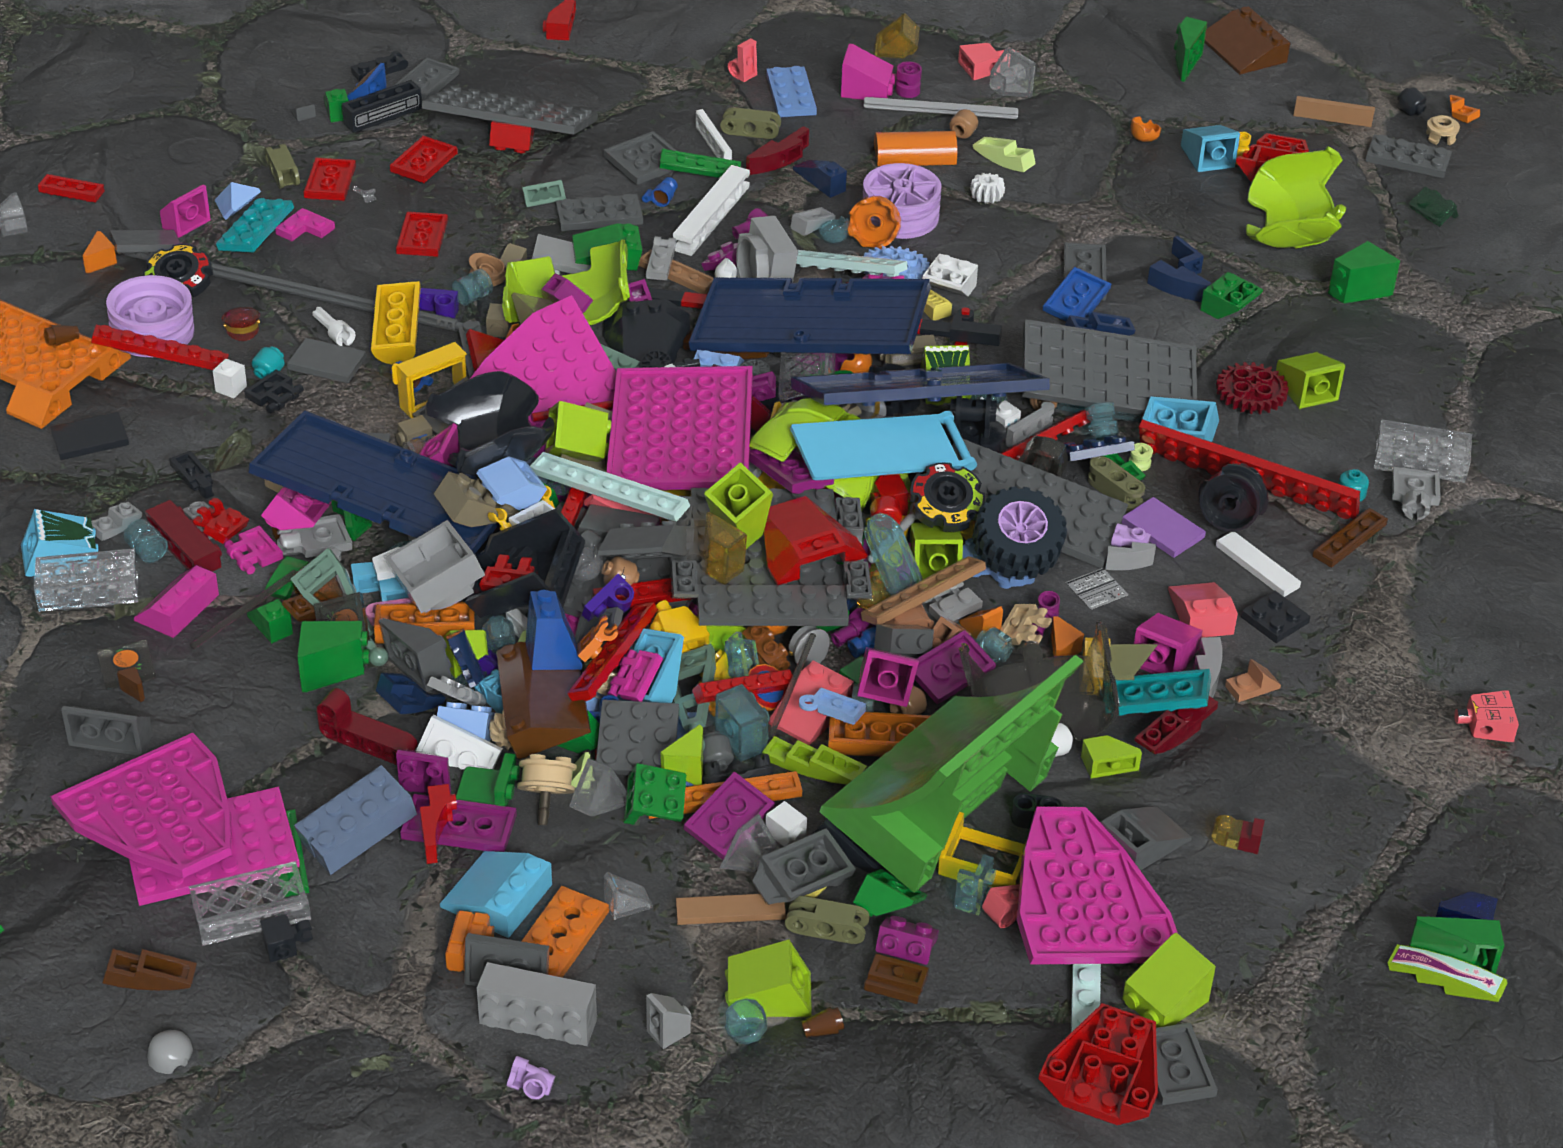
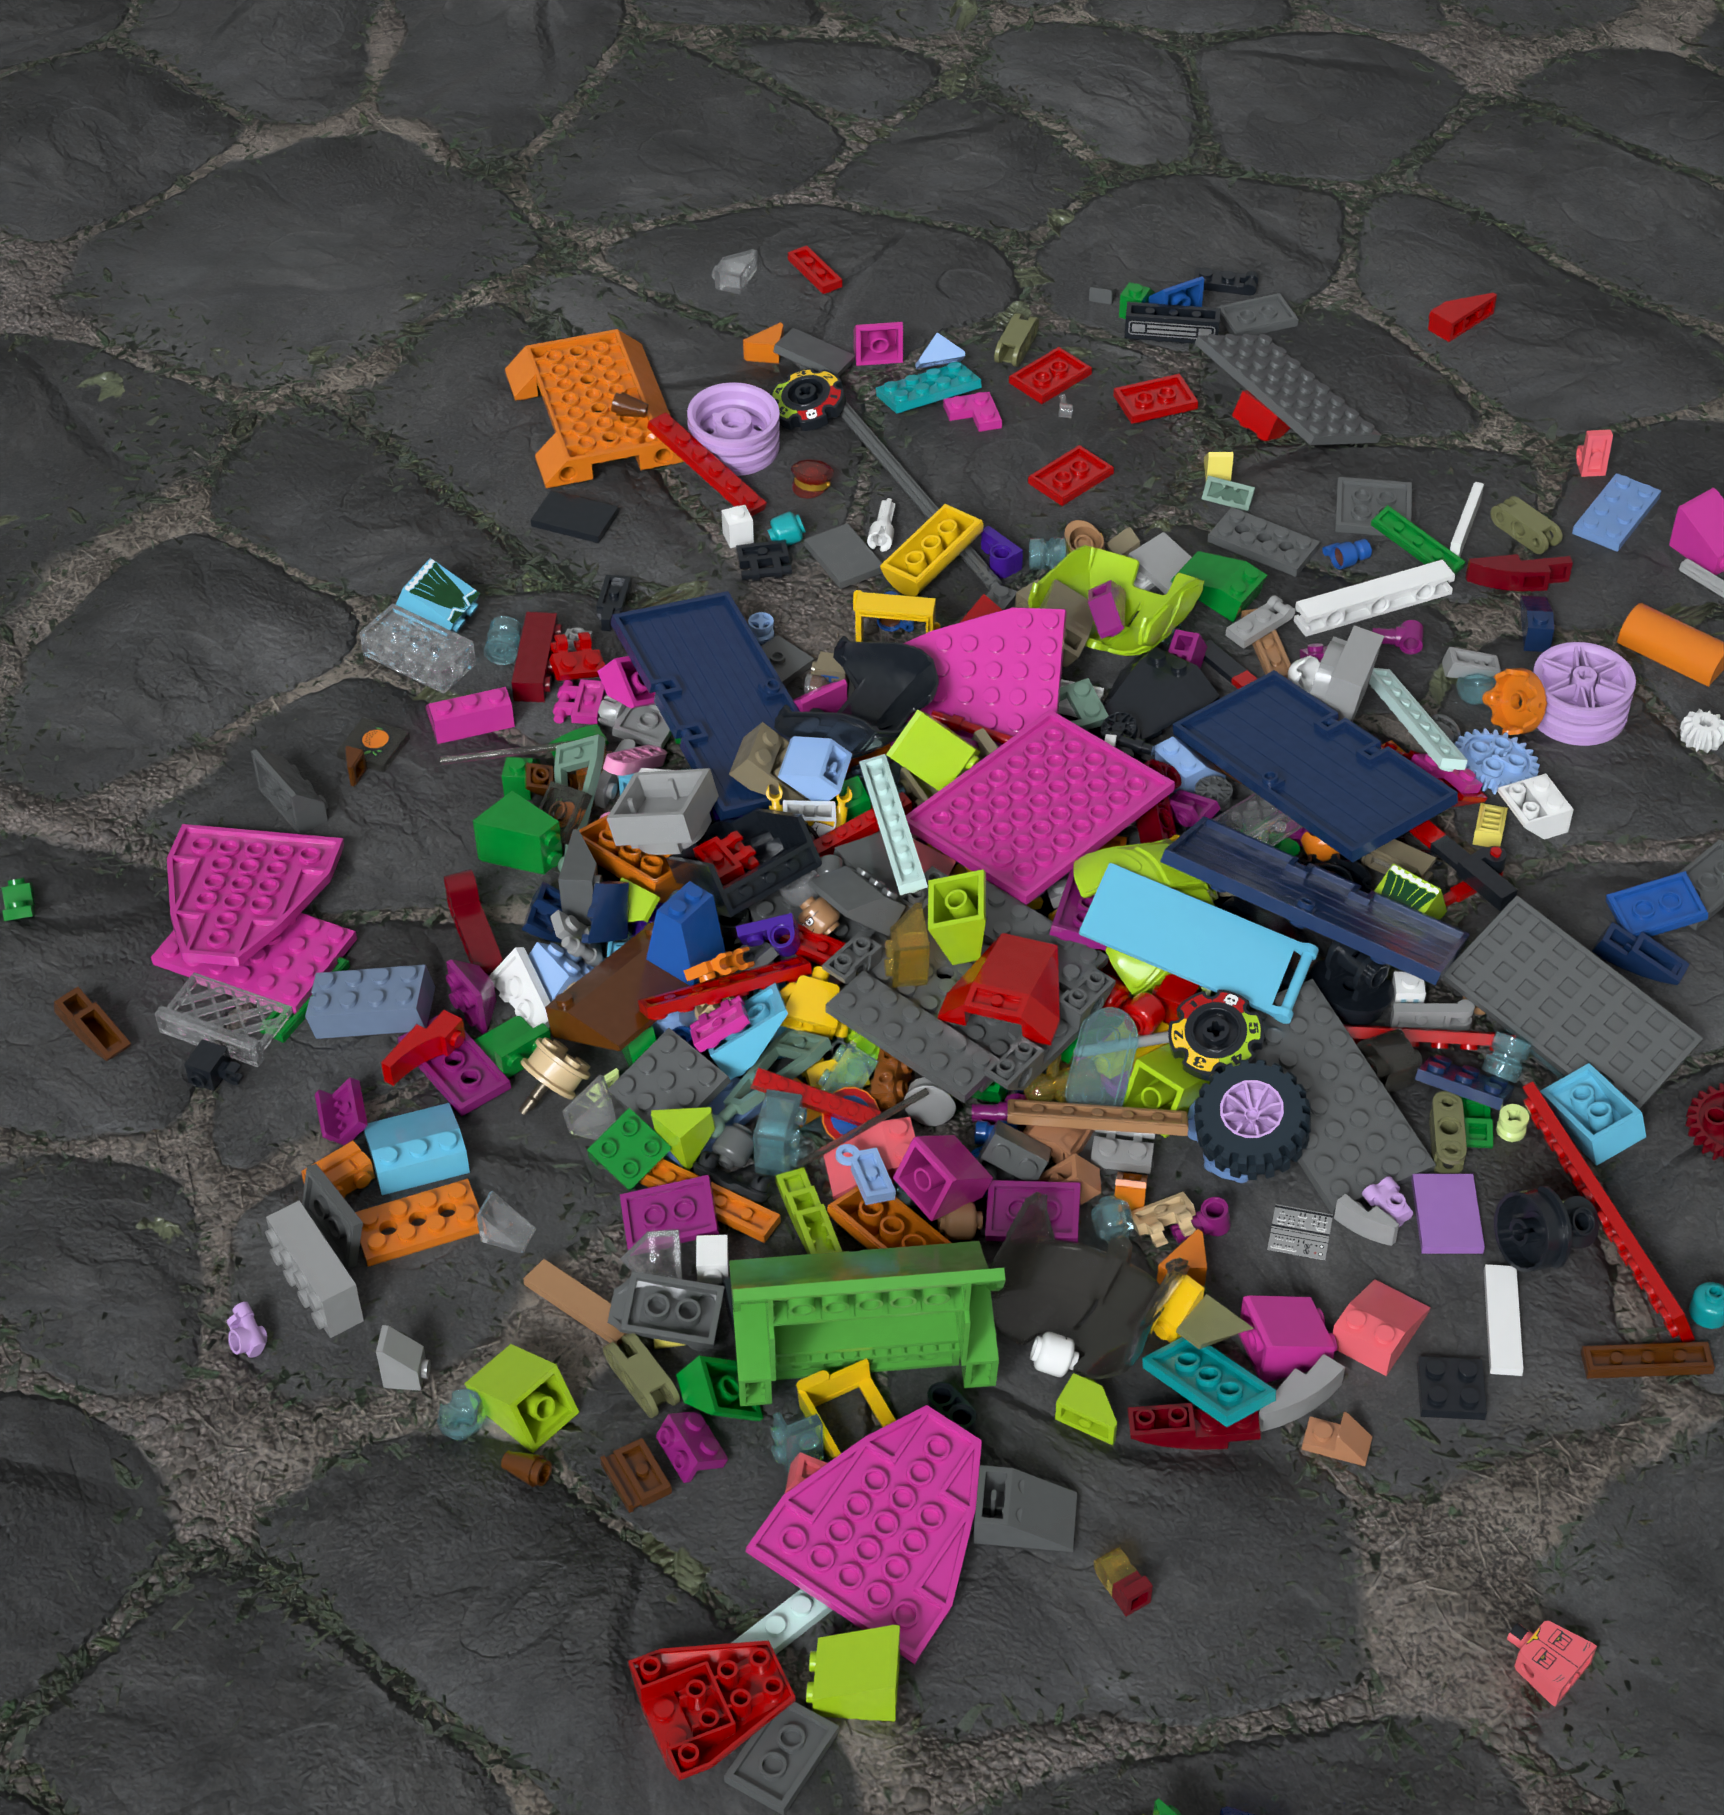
camera: 45 degrees right, 5 degrees up
light grey slope [91,502,142,541] -> none
light grey hair [147,1030,193,1074] -> none
none -> magenta bracket [315,1077,368,1145]
none -> bright pink beam [603,745,667,776]
none -> light yellow slope [1204,452,1233,481]

